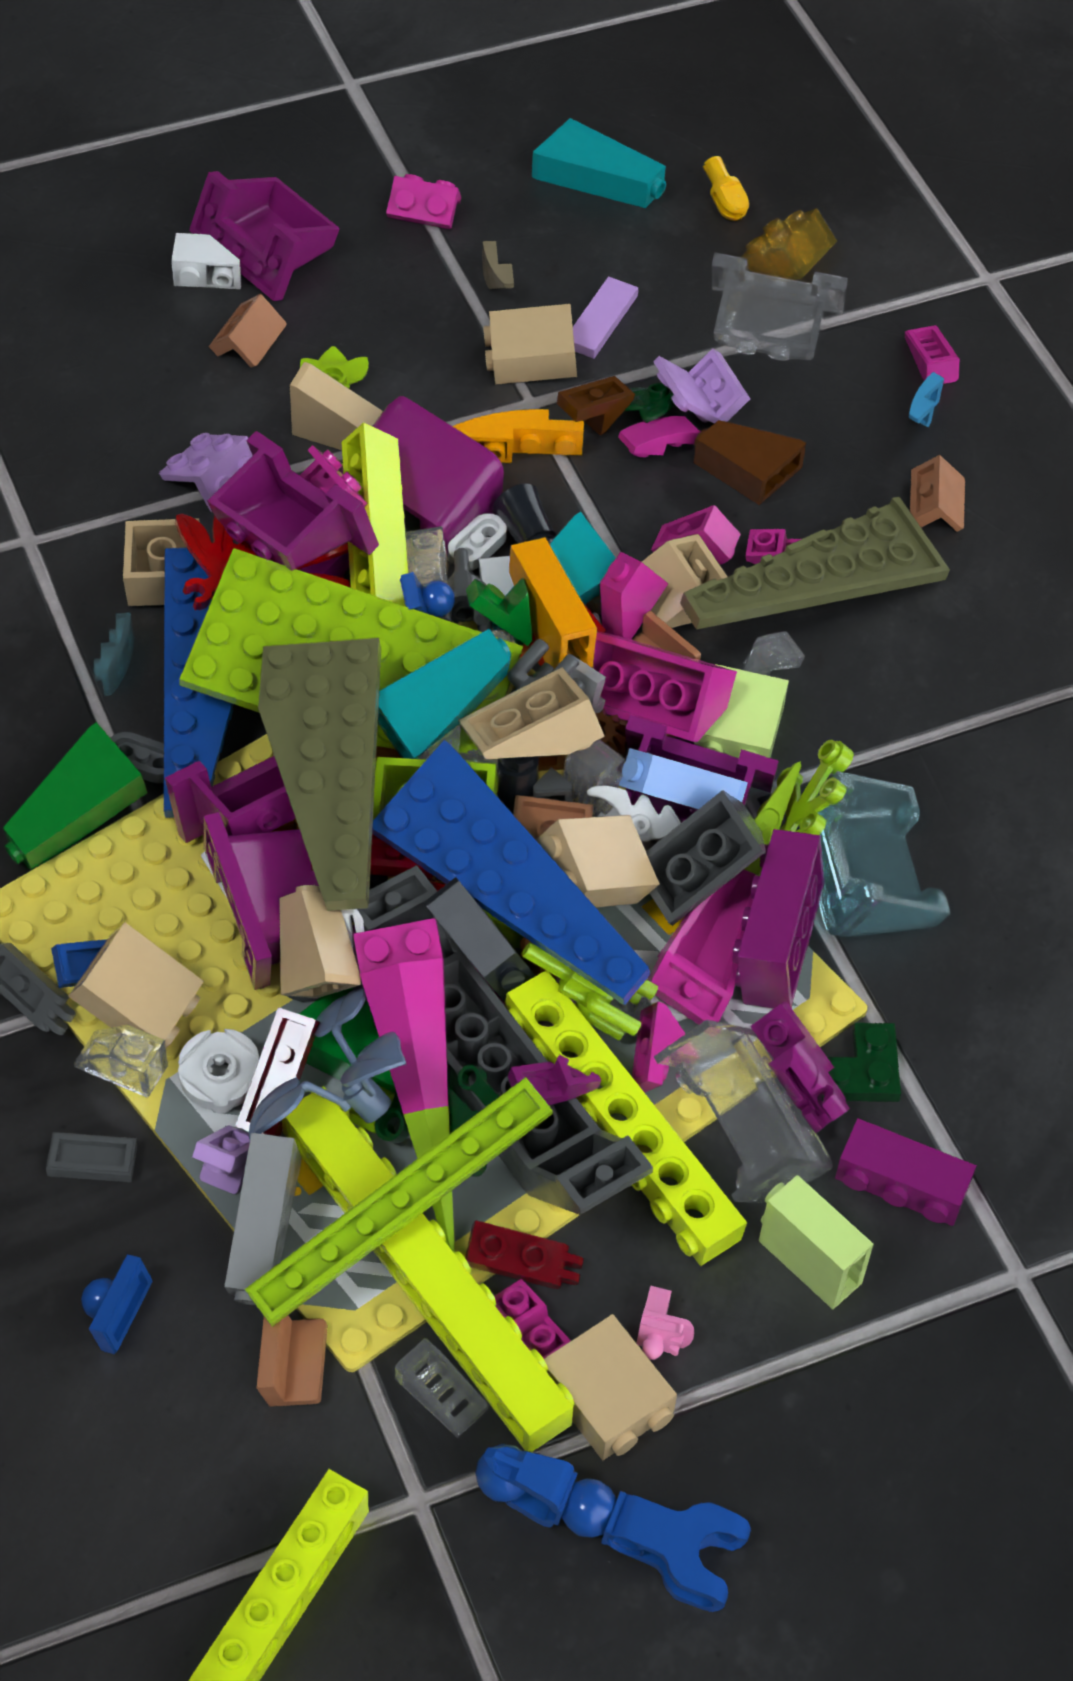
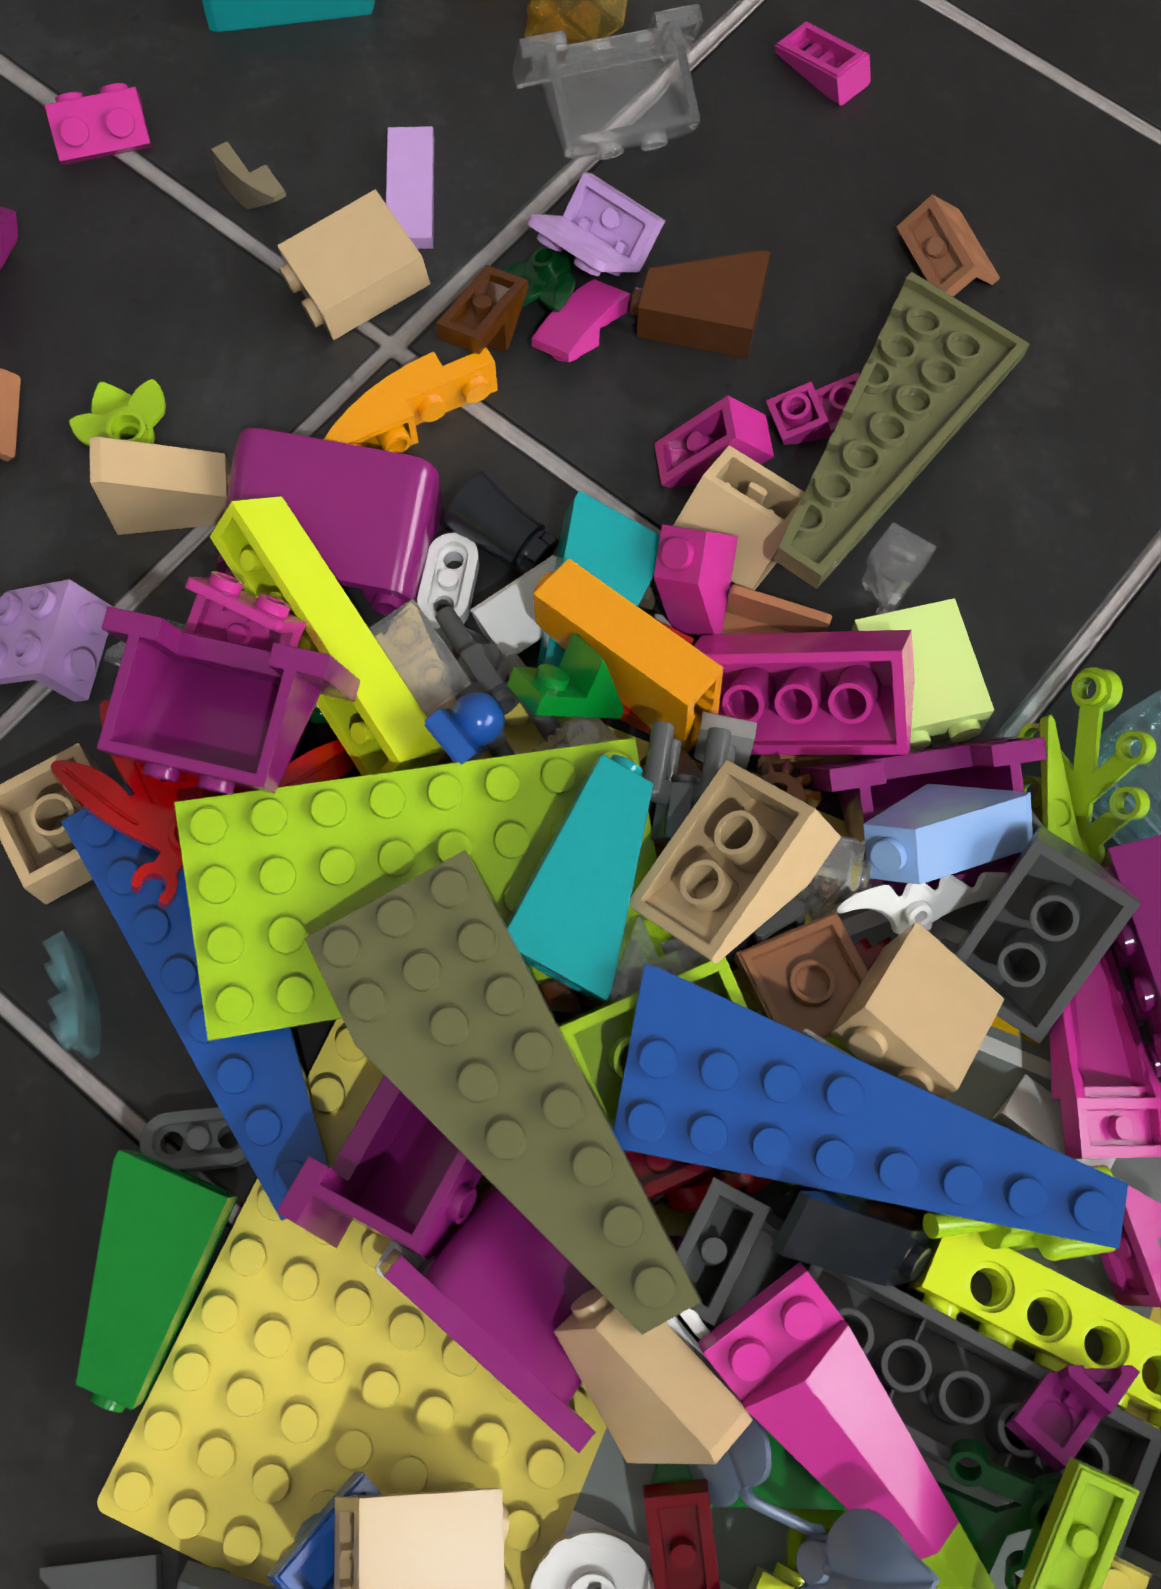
camera: 25 degrees left, 15 degrees up
dark azure slope [909,372,944,427] -> none

